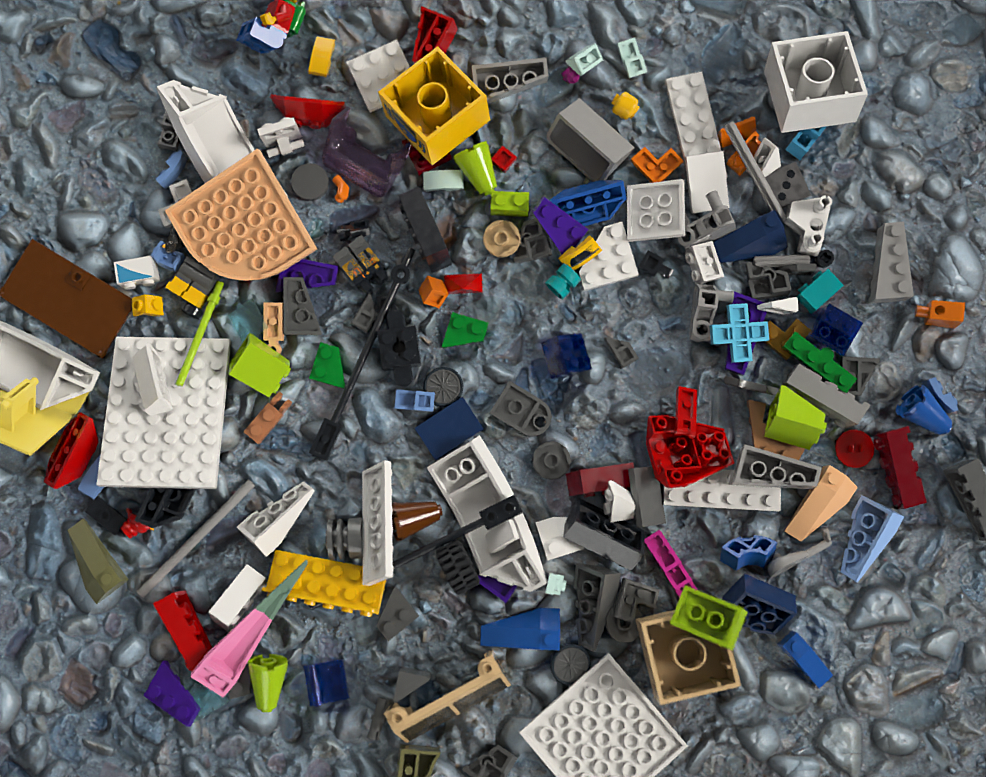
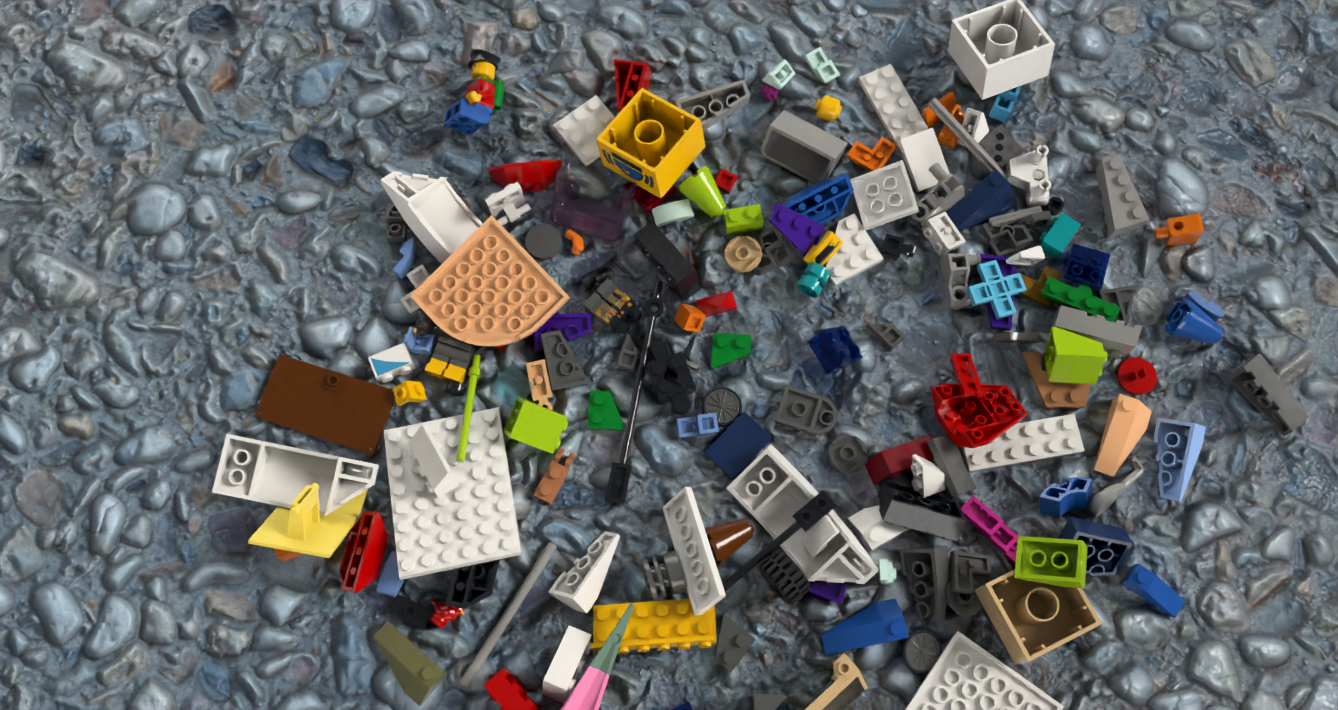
camera: 15 degrees left, 10 degrees down
yellow slope [308,37,335,77] -> none
light grey wedge [730,444,822,489] -> none
dark red wedge [873,426,927,509] -> none

